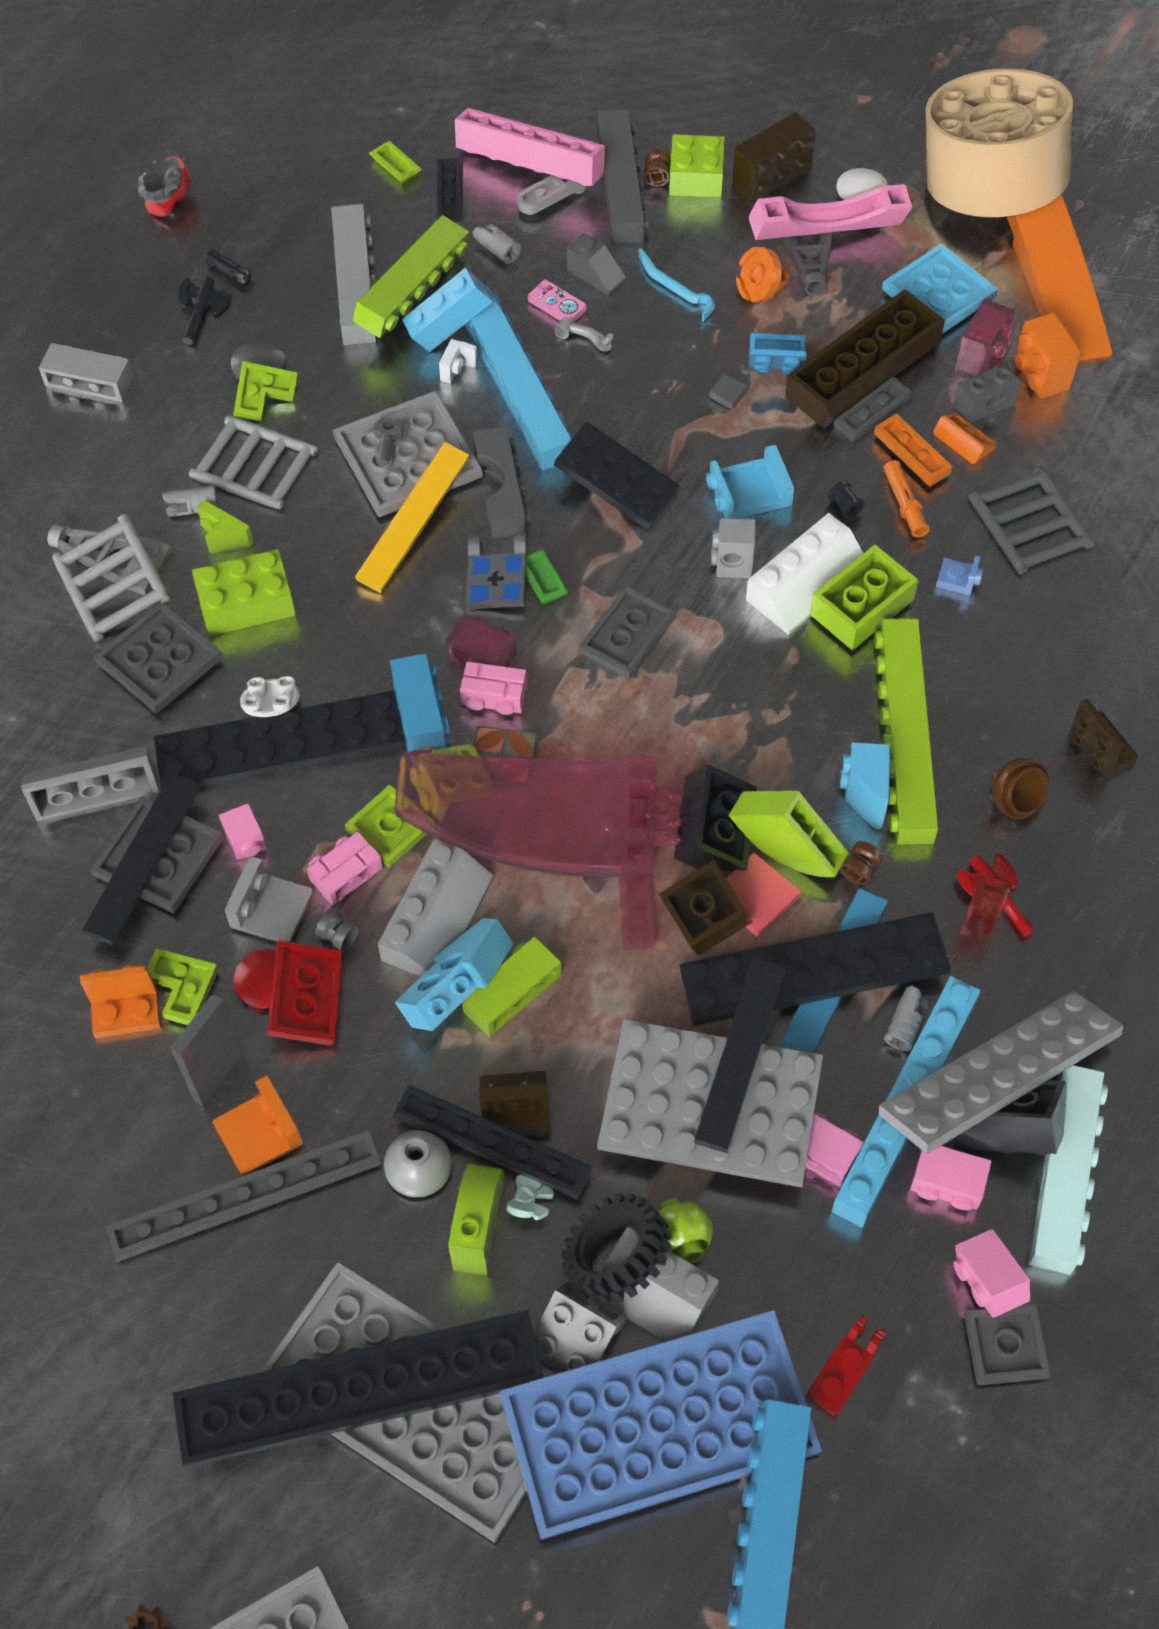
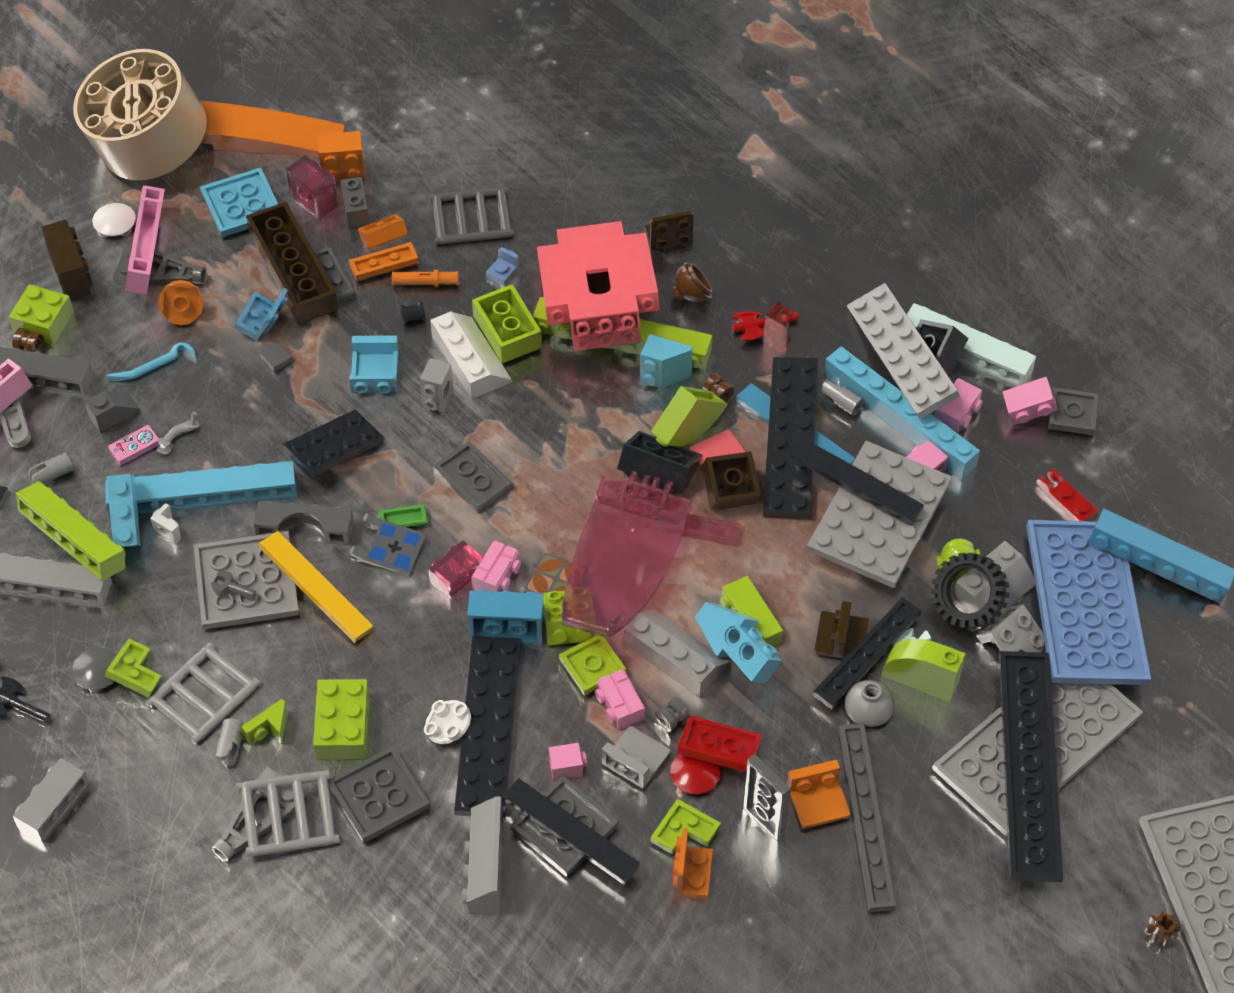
camera: 75 degrees left, 5 degrees down
none -> coral panel [537,221,660,351]

